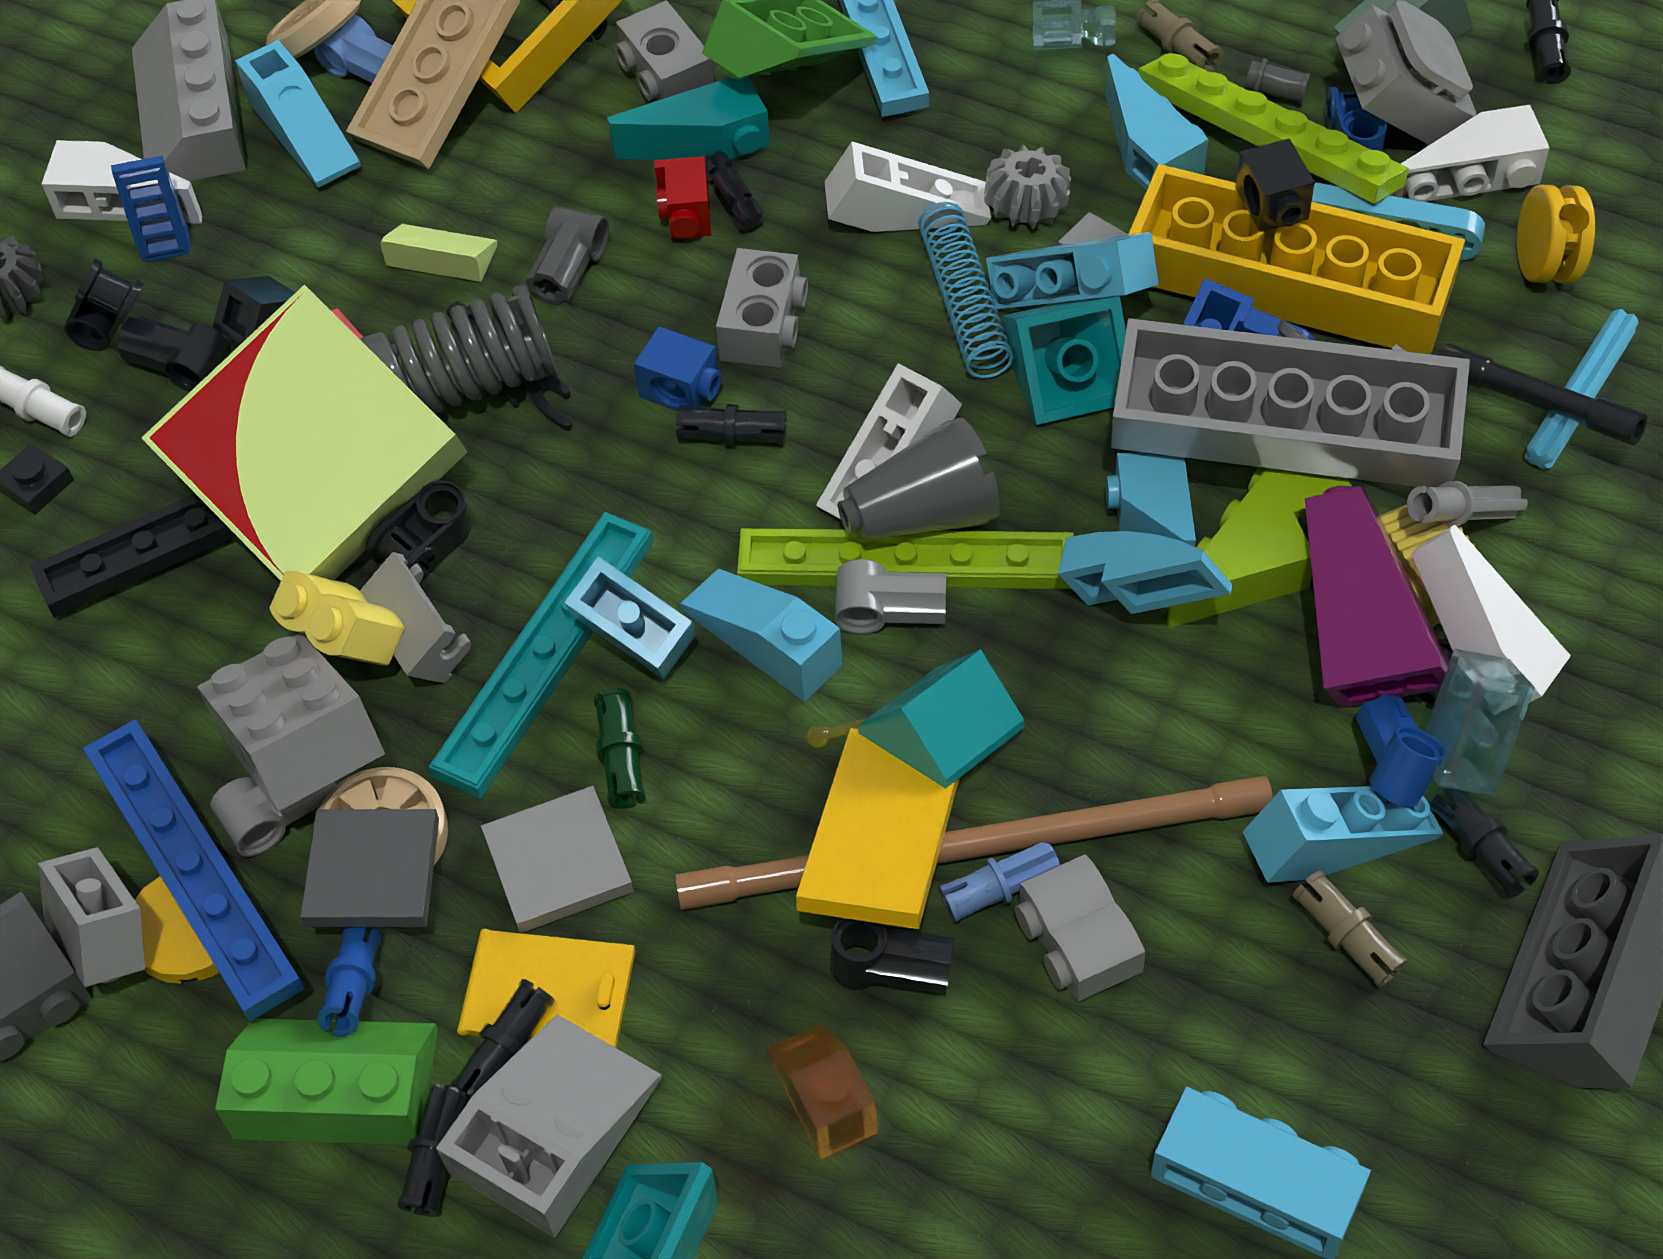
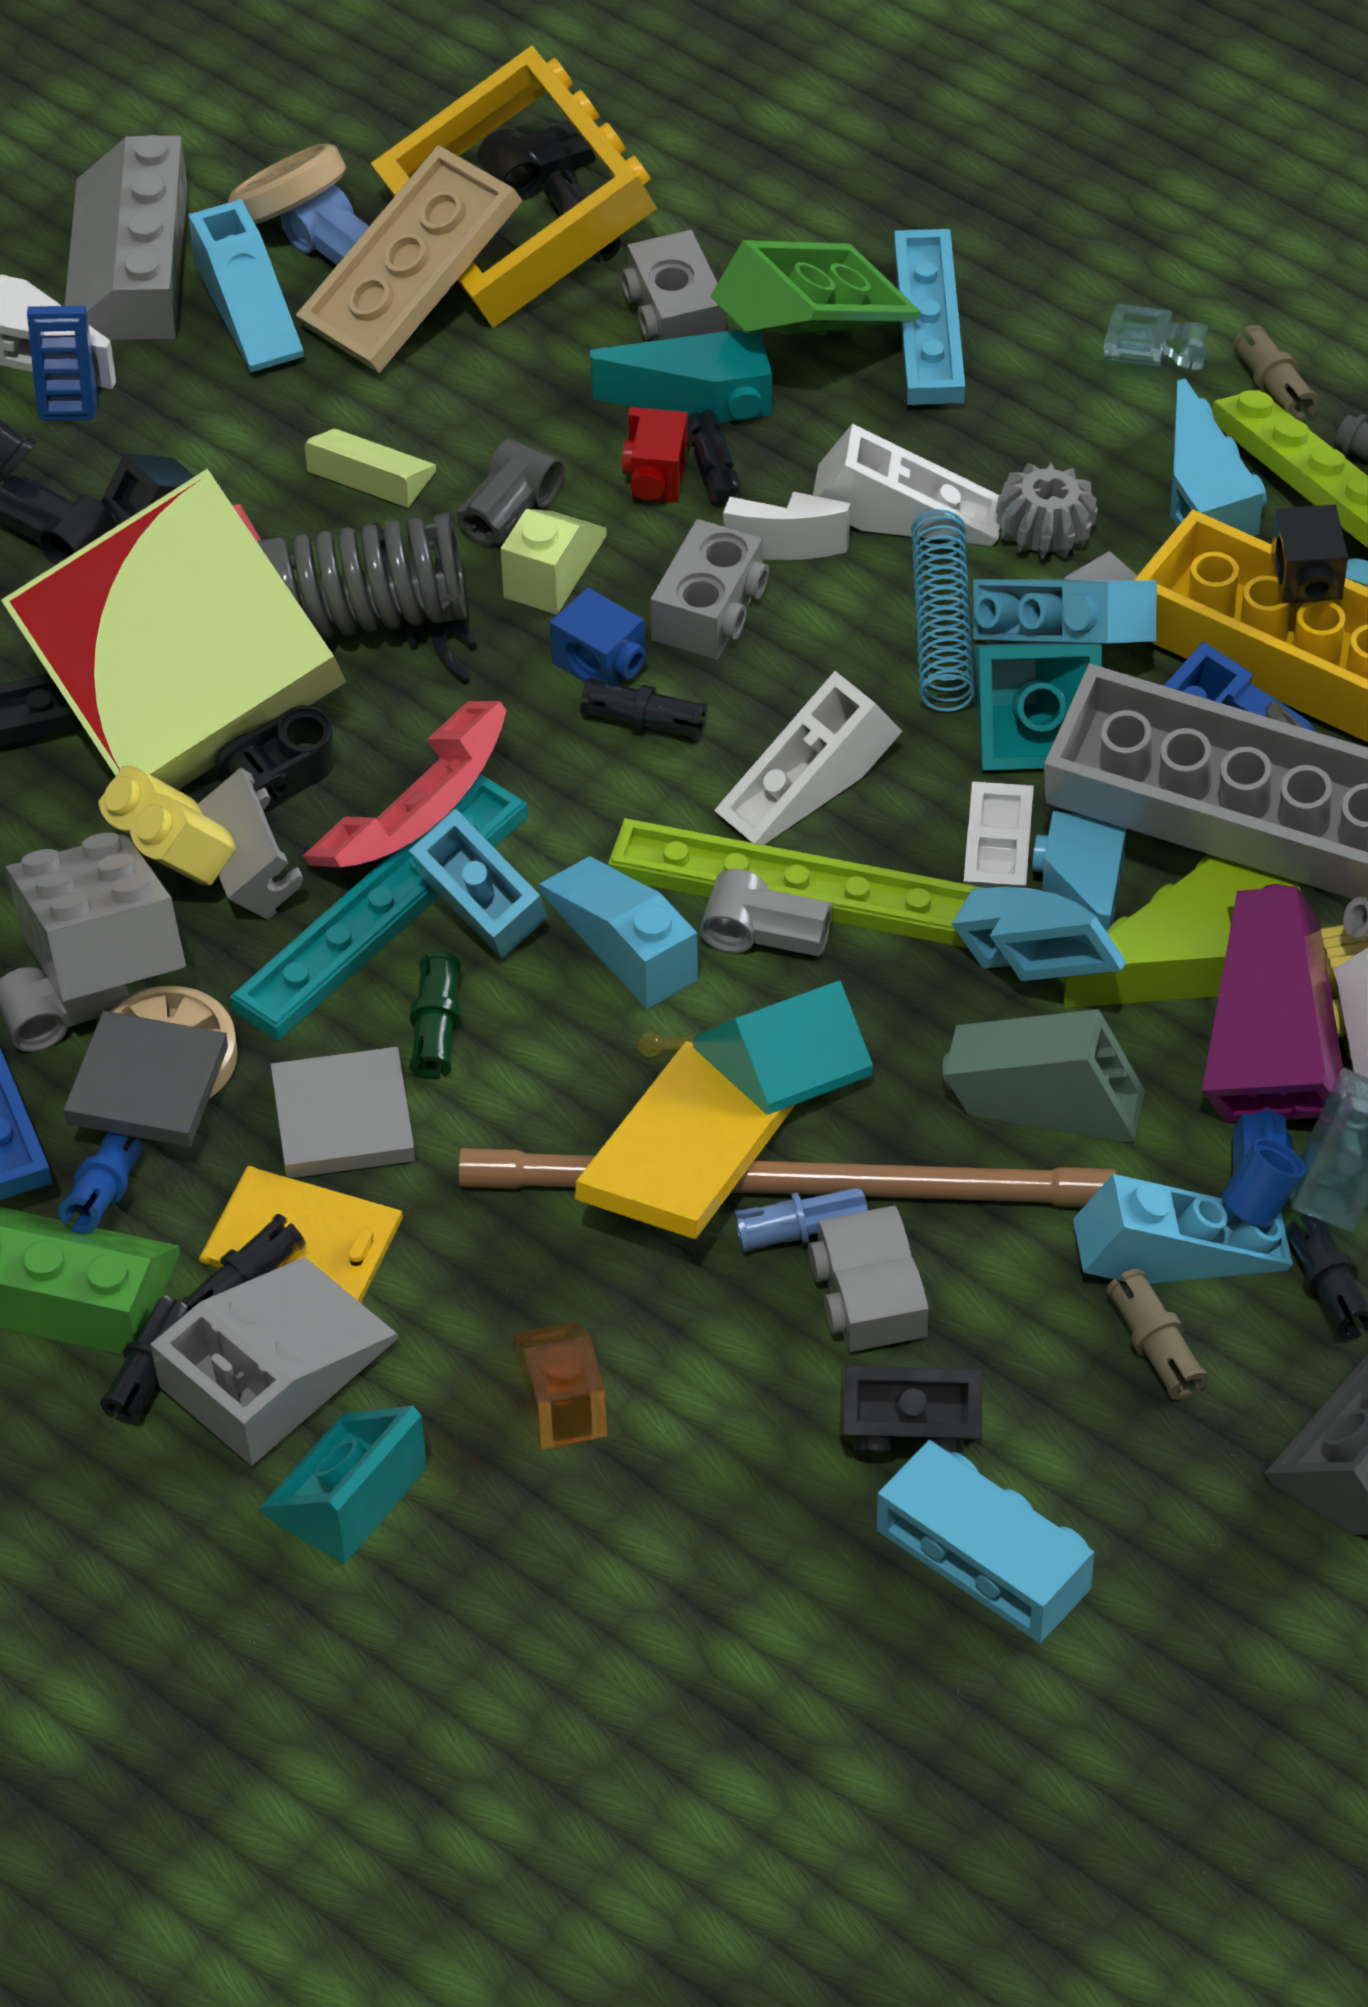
camera: 10 degrees right, 5 degrees down
black piece [830,918,955,995] -> none
dark grey cone [837,418,1000,540] -> none
none -> coral slope [303,701,506,867]
none -> yellowish green slope [500,509,606,615]
none -> white slope [723,492,850,560]
none -> black brick [839,1366,983,1454]
none -> sand green slope [942,1009,1145,1143]
none -> white slope [963,782,1034,888]

